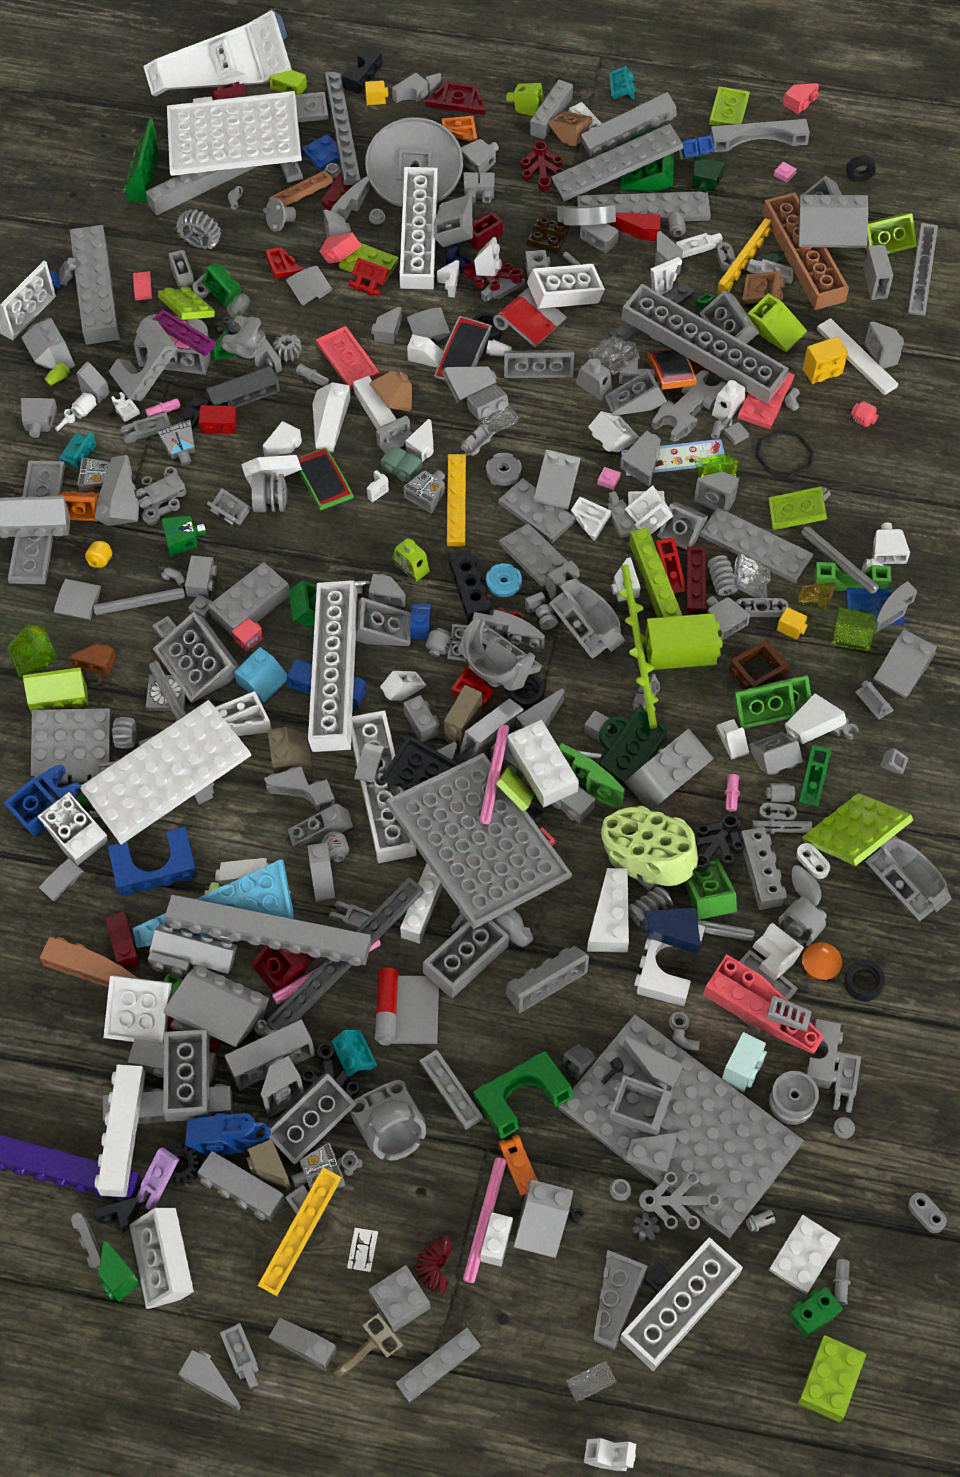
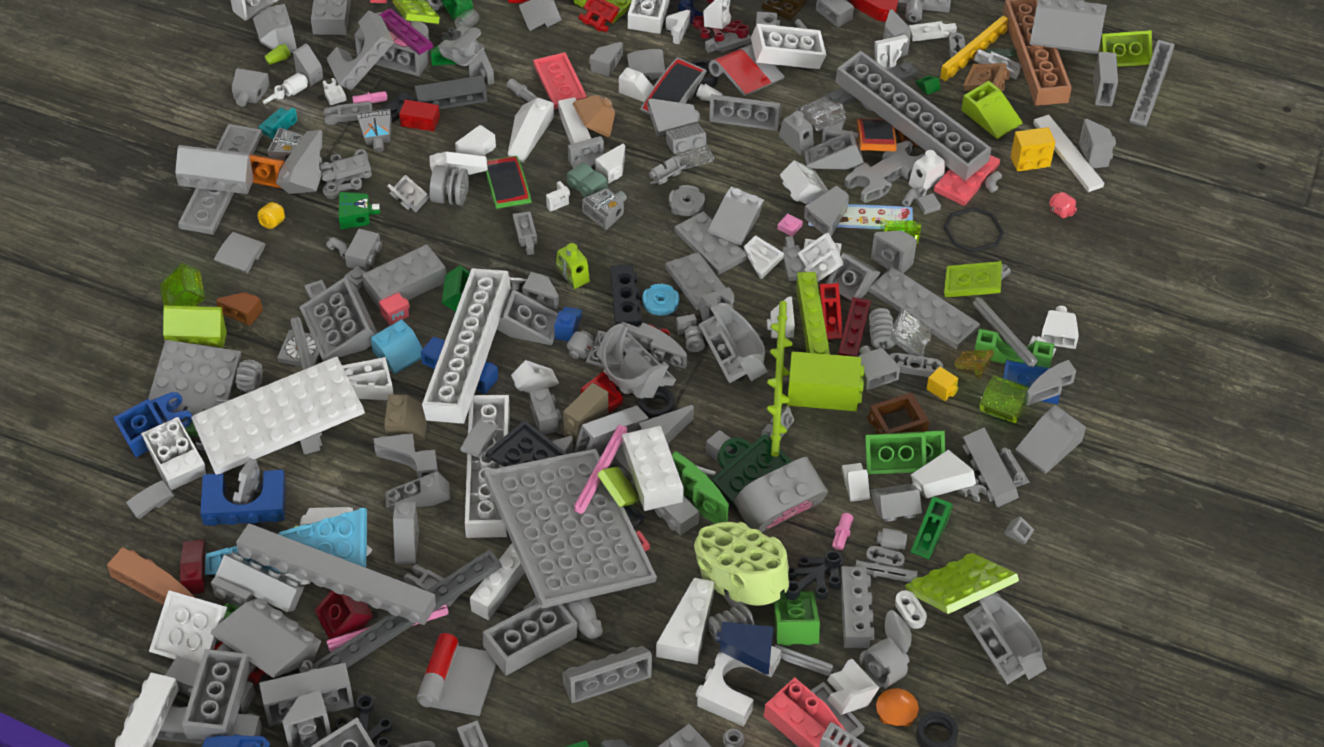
camera: 10 degrees right, 10 degrees down
light grey axle [93,588,185,615] -> none
light grey gear [273,333,302,362] -> none
light grey head [321,831,349,862] -> none
teal bracket [332,1030,377,1076] -> none
yellow plate [447,454,466,546] -> none
light grey brick [700,290,759,344] -> none
none -> light grey plate [233,458,262,505]
none -> light grey hinge [513,211,537,255]
none -> light grey brick [962,427,1019,507]

